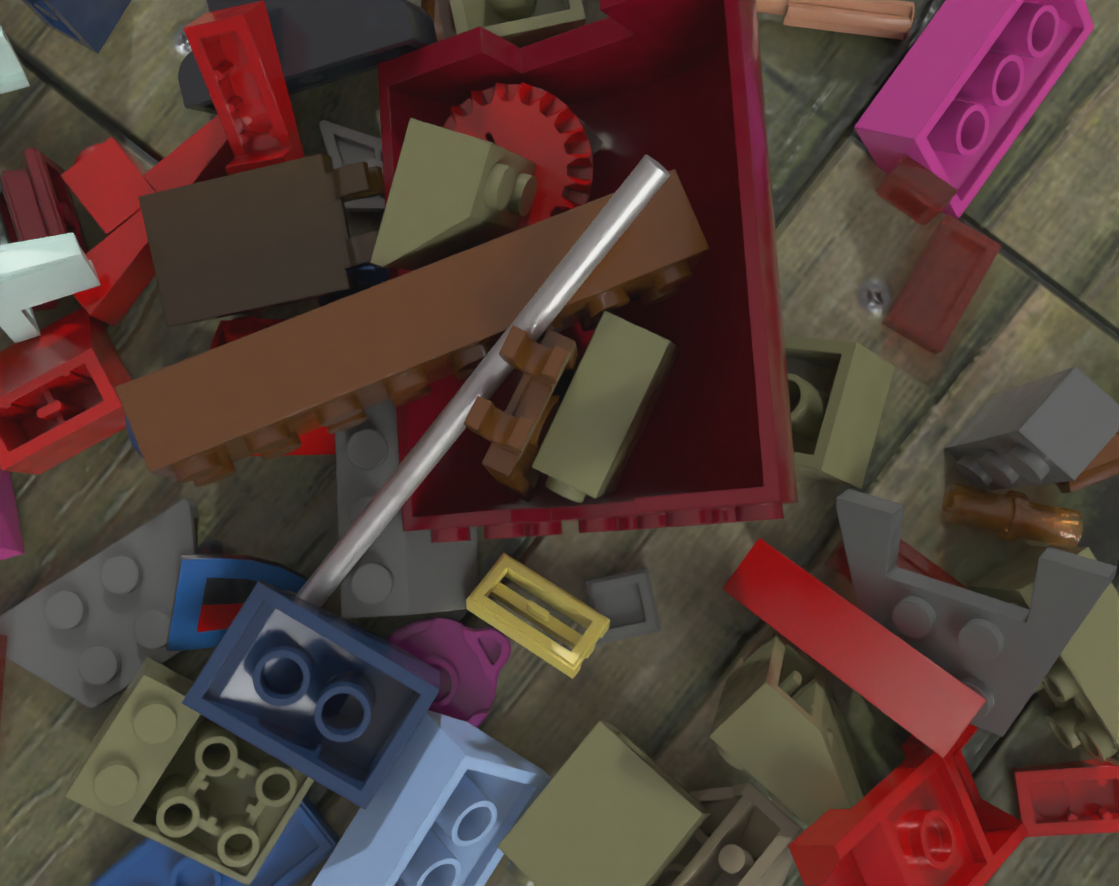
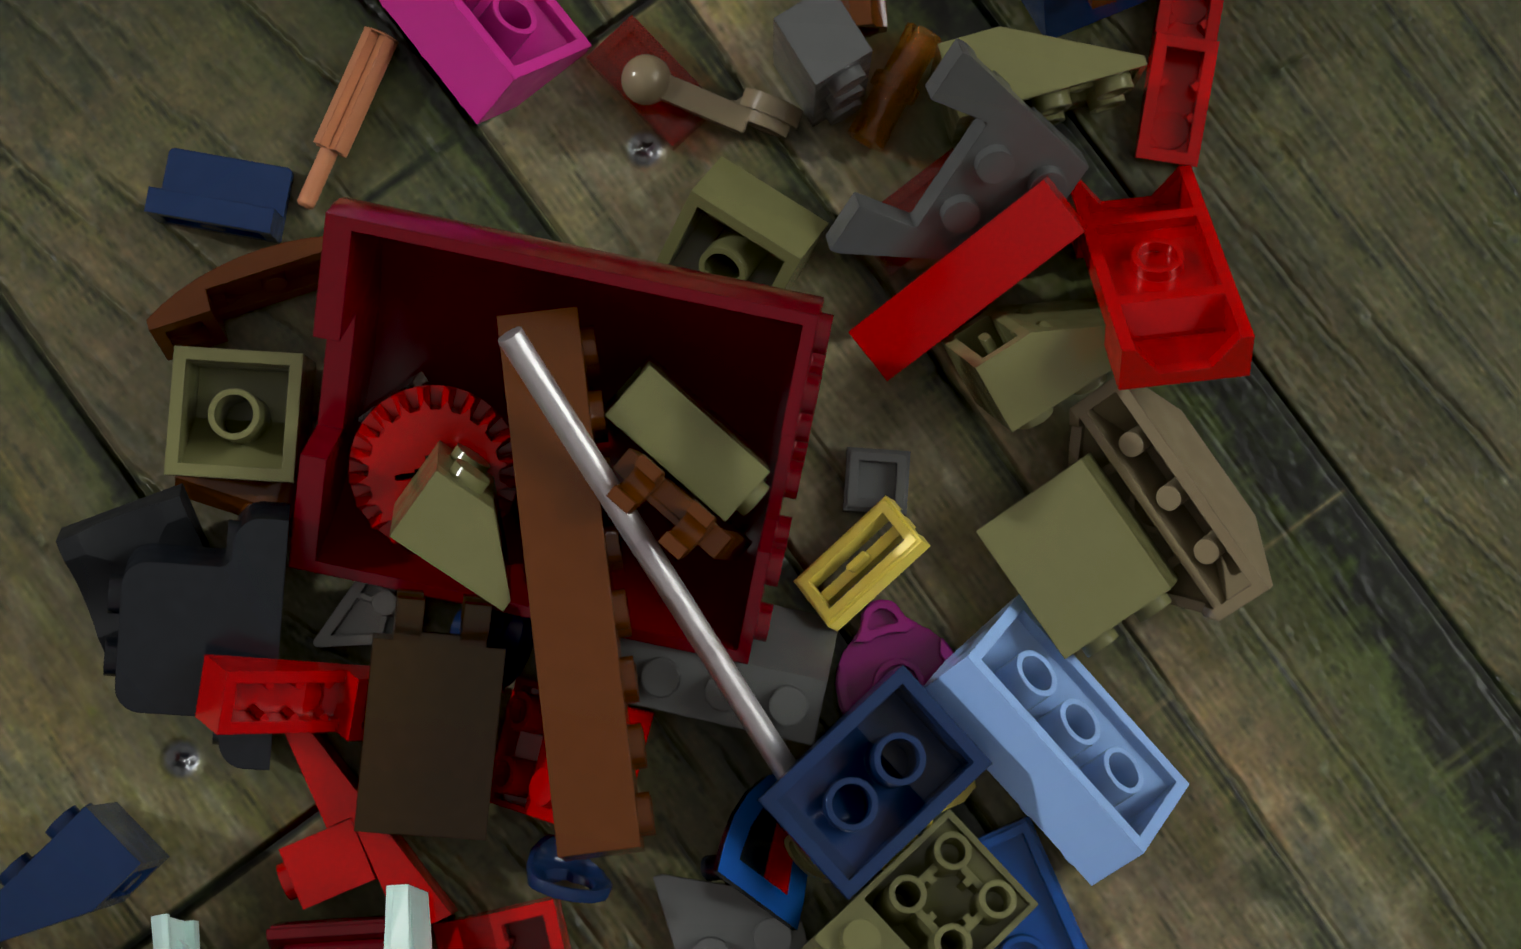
camera: 70 degrees left, 0 degrees up
clear red tile [875,154,958,225] -> none
none -> dark tan piece [621,54,804,139]

